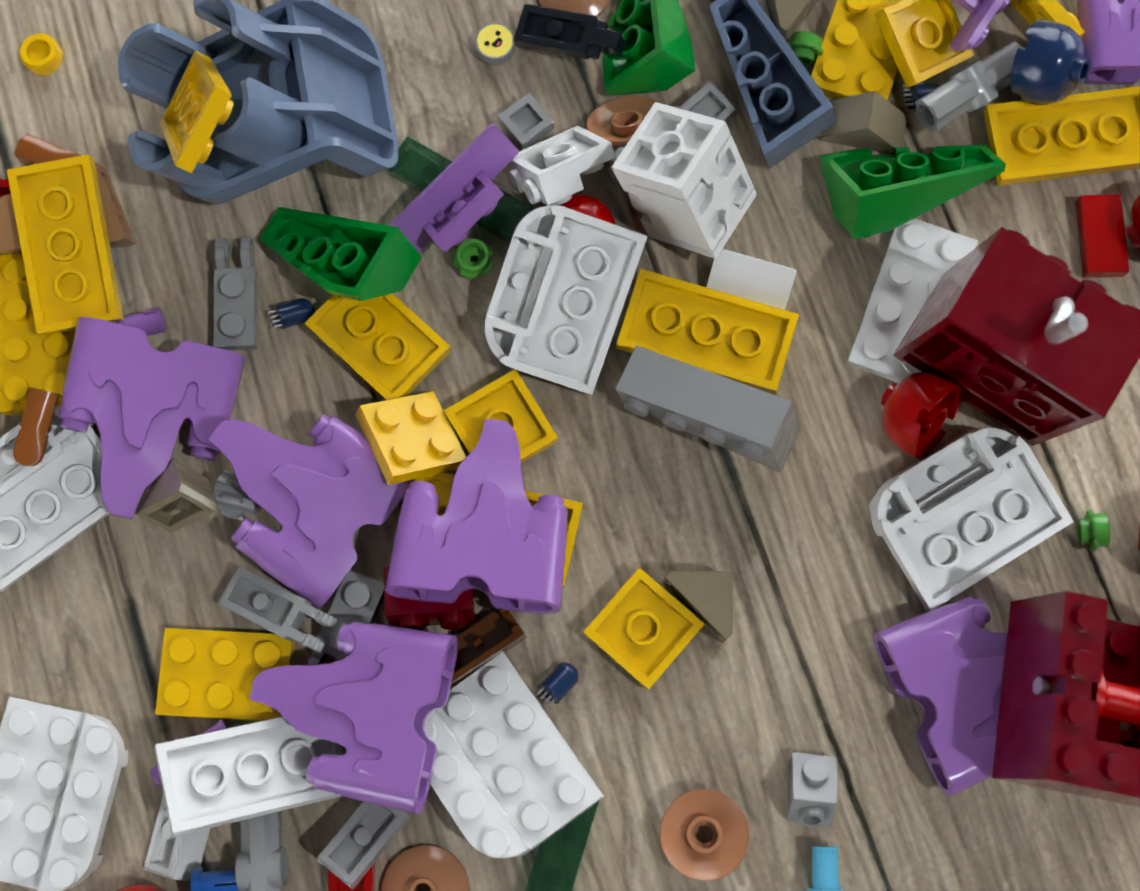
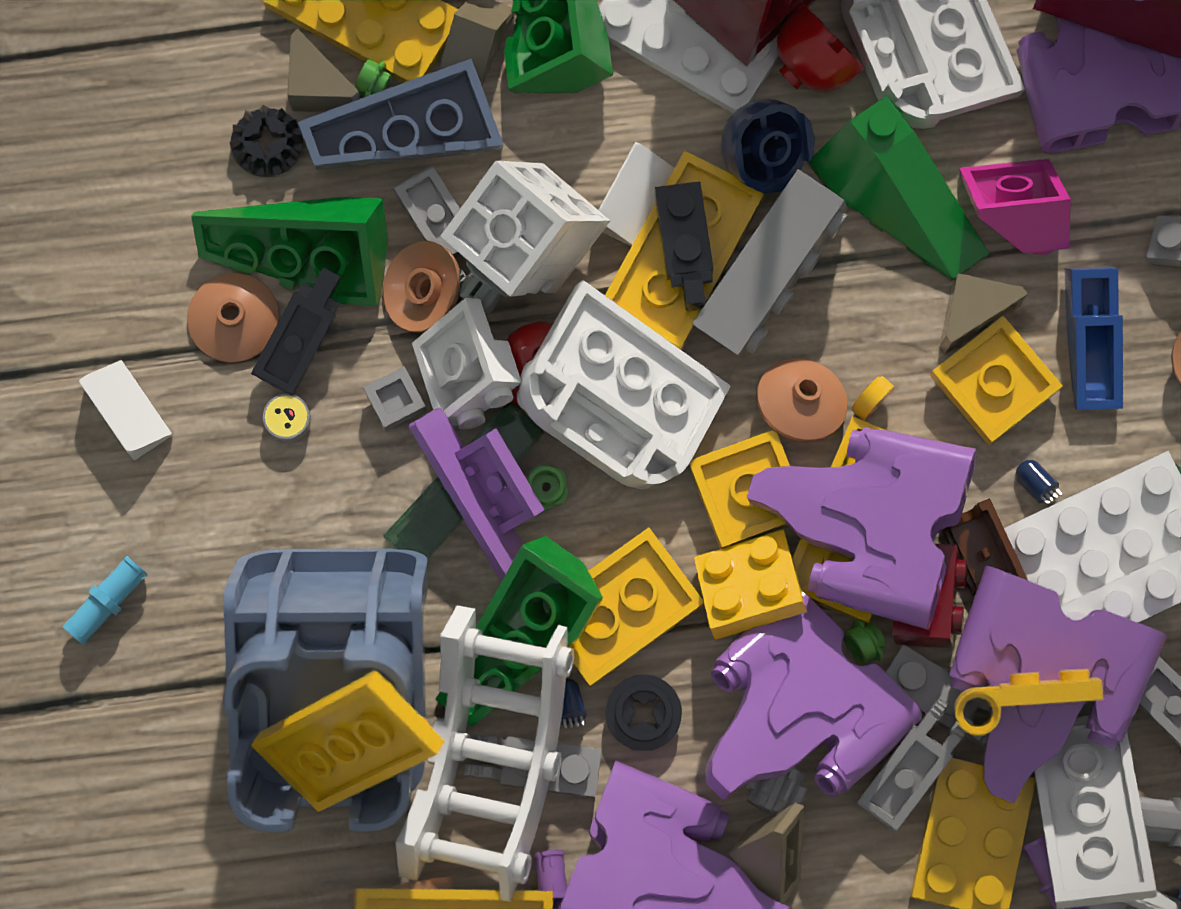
camera: 85 degrees left, 0 degrees up
none -> white fence [396,605,574,902]
none -> black gear [606,675,682,751]
none -> black hinge [654,181,714,311]
none -> dark blue cylinder [721,98,815,194]
none -> nougat dish [756,358,848,442]
none -> green wedge [808,96,990,281]
none -> bright green plate [843,619,886,665]
none -> yellow tile [851,376,895,421]
none -> yellow plate [954,669,1103,735]
none -> dark pink slope [960,159,1071,255]
none -> blue slope [1065,267,1123,410]

